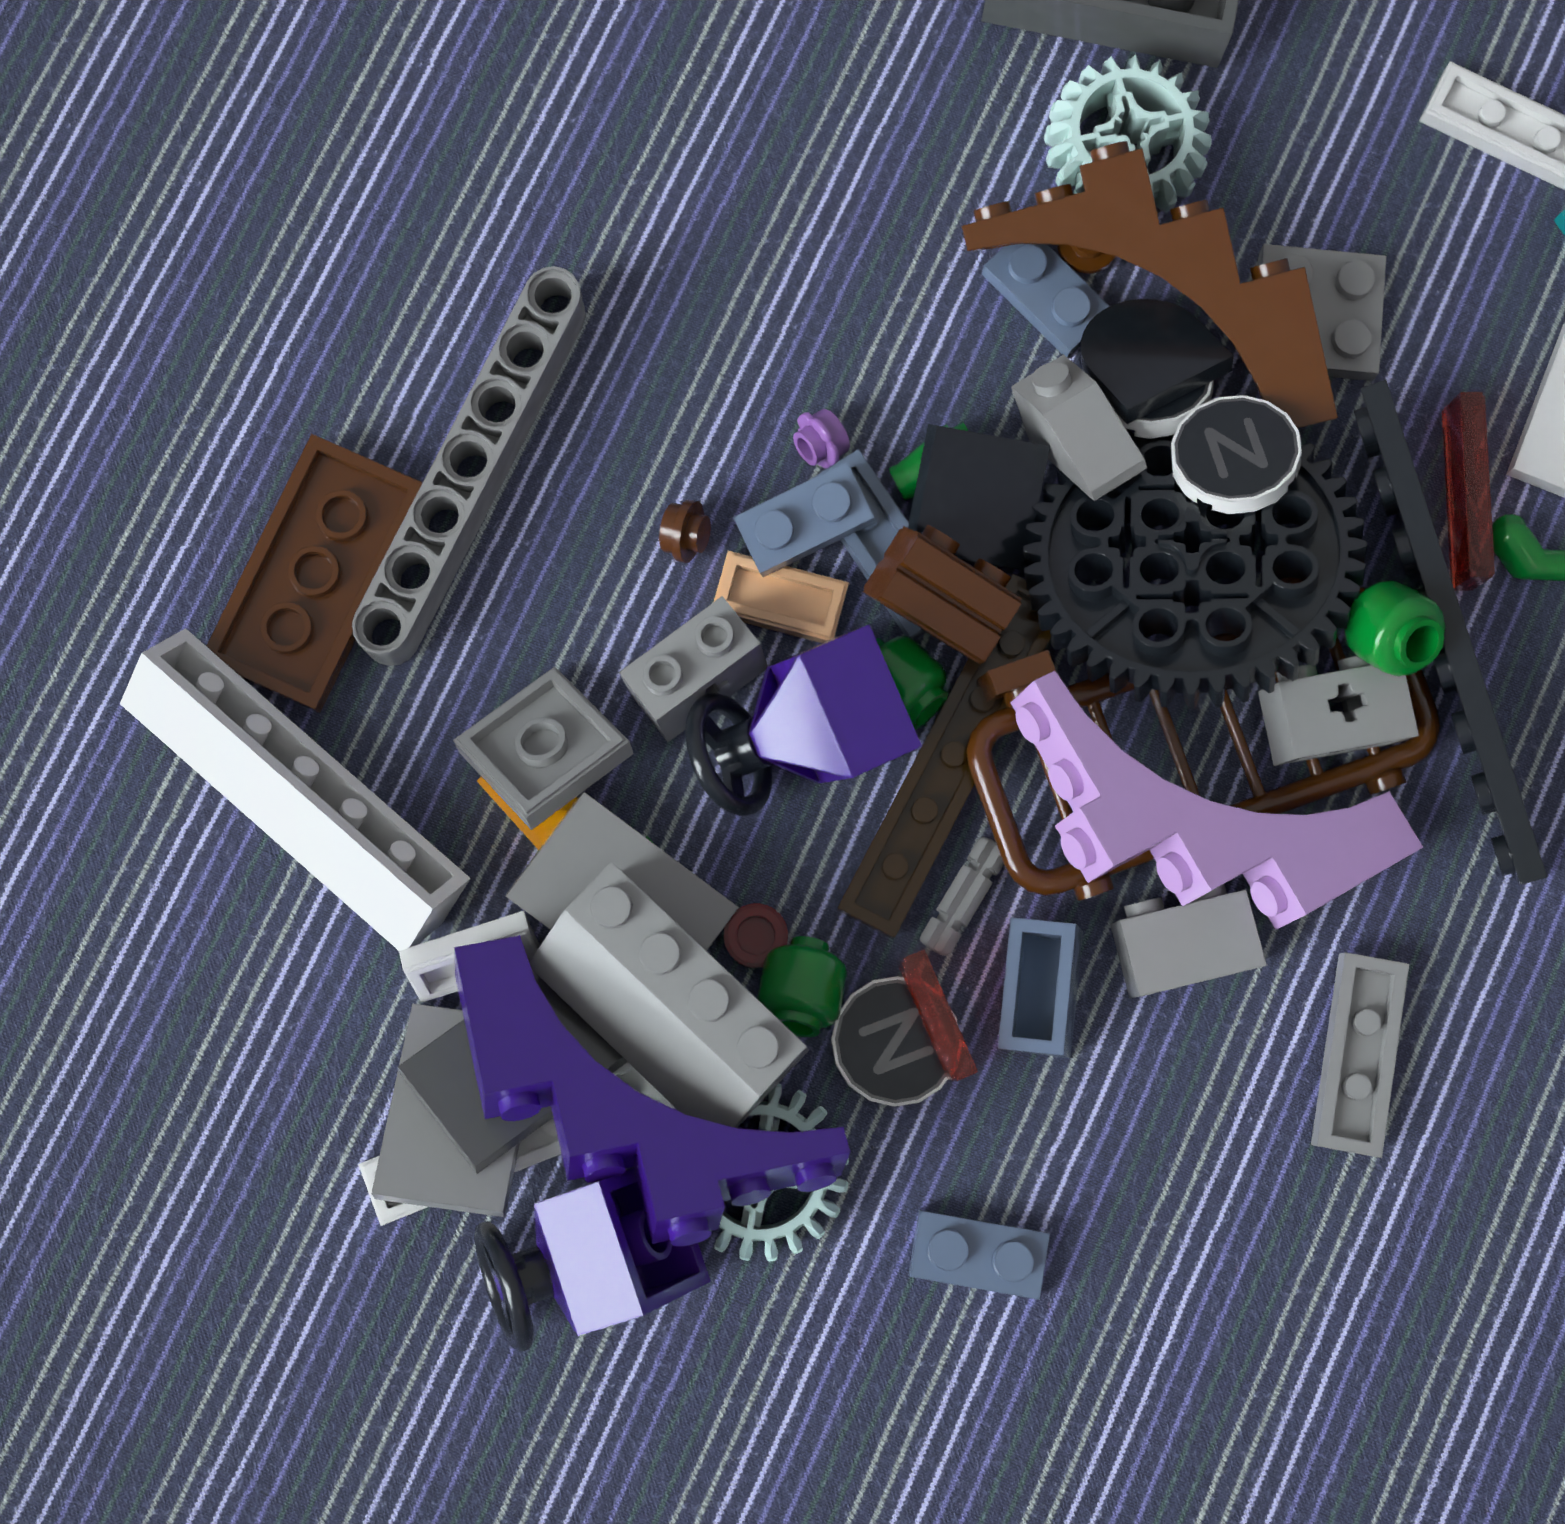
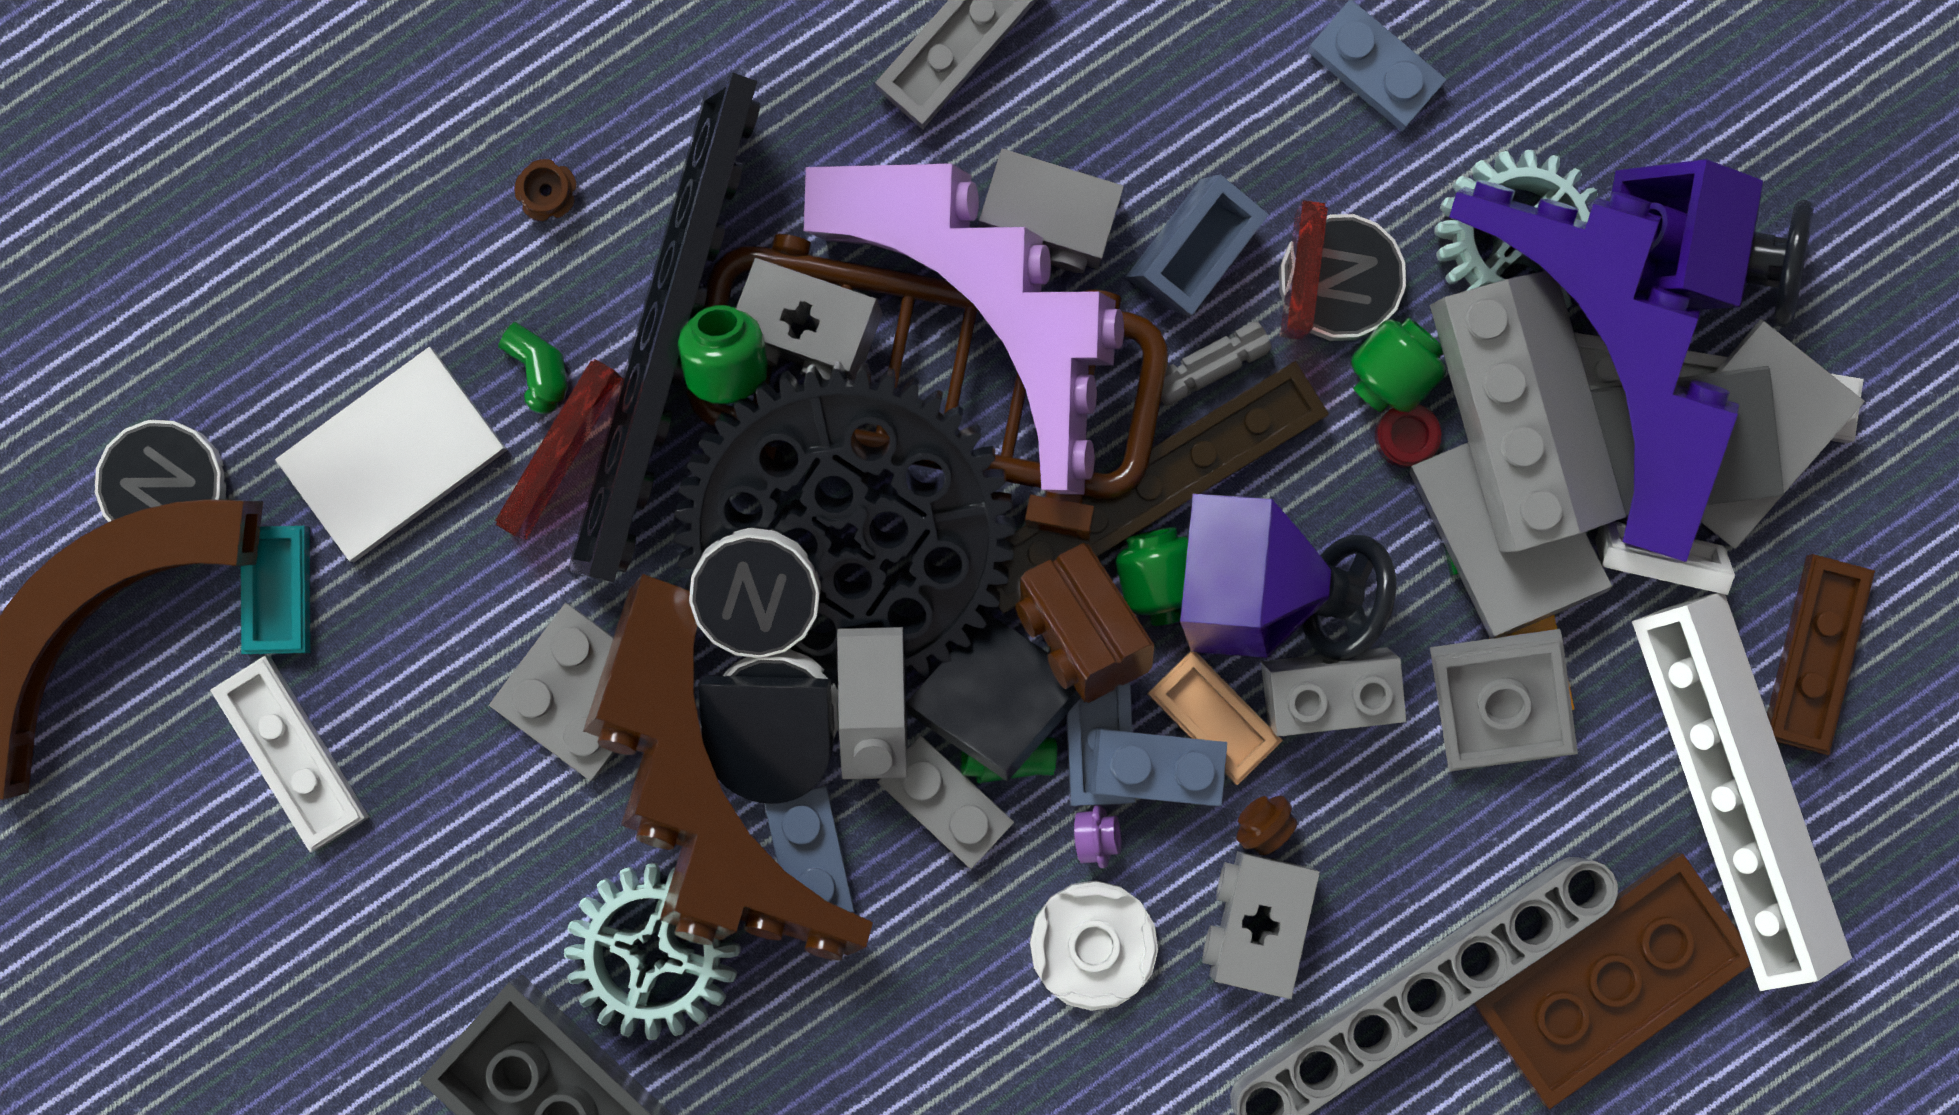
camera: 150 degrees left, 5 degrees up
none -> light grey plate [877,735,1014,869]
none -> white tile [1030,880,1158,1011]
none -> light grey brick [1202,851,1320,999]
none -> reddish brown tile [1767,554,1875,755]

